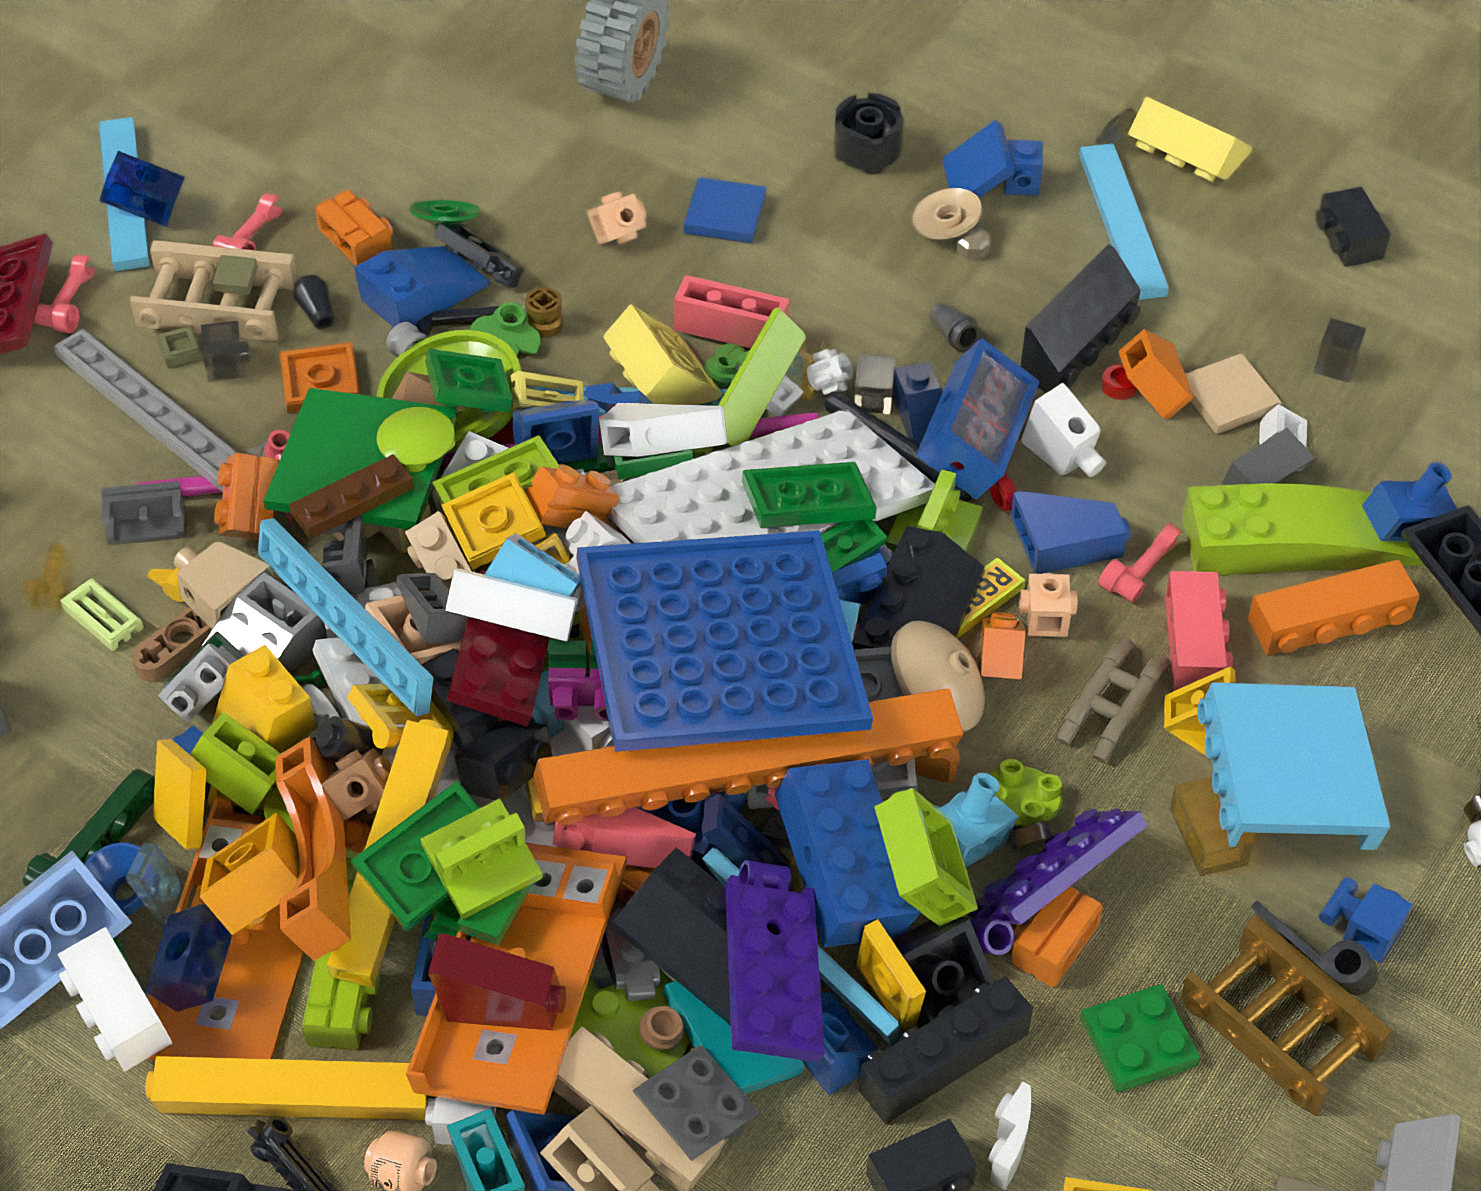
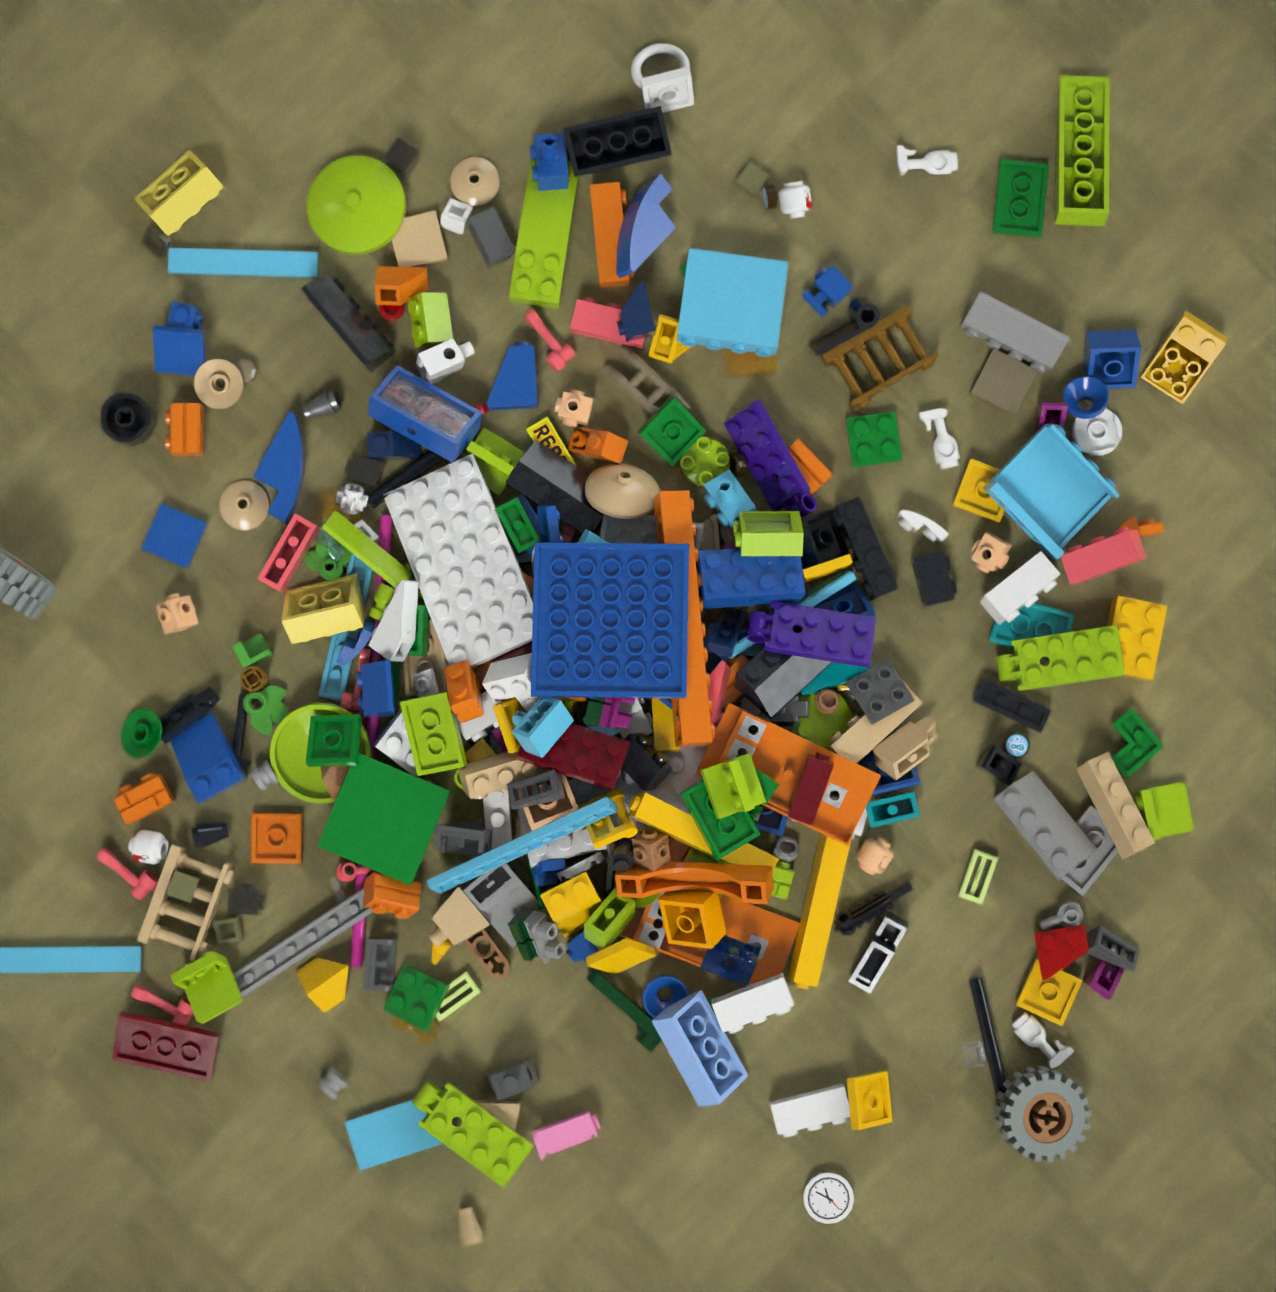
camera: 80 degrees left, 35 degrees up
clear blue brick [99,151,185,227] -> none
clear light blue plate [126,843,192,929] -> none
reddish brown plate [289,454,414,539] -> none
lime dish [377,407,456,472] -> none
yellow tile [441,472,546,570] -> none
white tile [445,568,578,641] -> none
light yellow tile [511,371,584,411] -> none
green tile [742,462,877,528] -> none
black brick [1316,186,1391,267] -> none
none -> white head [128,830,169,865]
none -> orange brick [165,403,204,456]
none -> lime bracket [170,951,242,1024]
none -> tan dish [219,481,270,530]
none -> bright green panel [232,634,274,668]
none -> blue slope [253,411,305,525]
none -> yellow slope [296,957,349,1013]
none -> lime dish [307,155,406,255]
none -> green plate [383,963,450,1032]
none -> lime brick [408,292,453,348]
none -> tan dish [450,157,500,206]
none -> blue slope [532,859,566,888]
none -> slope [616,173,676,278]
none -> dark blue slope [617,282,656,342]
none -> green plate [637,396,706,467]
none -> light grey tile [773,836,800,863]
none -> white piece [918,408,960,470]

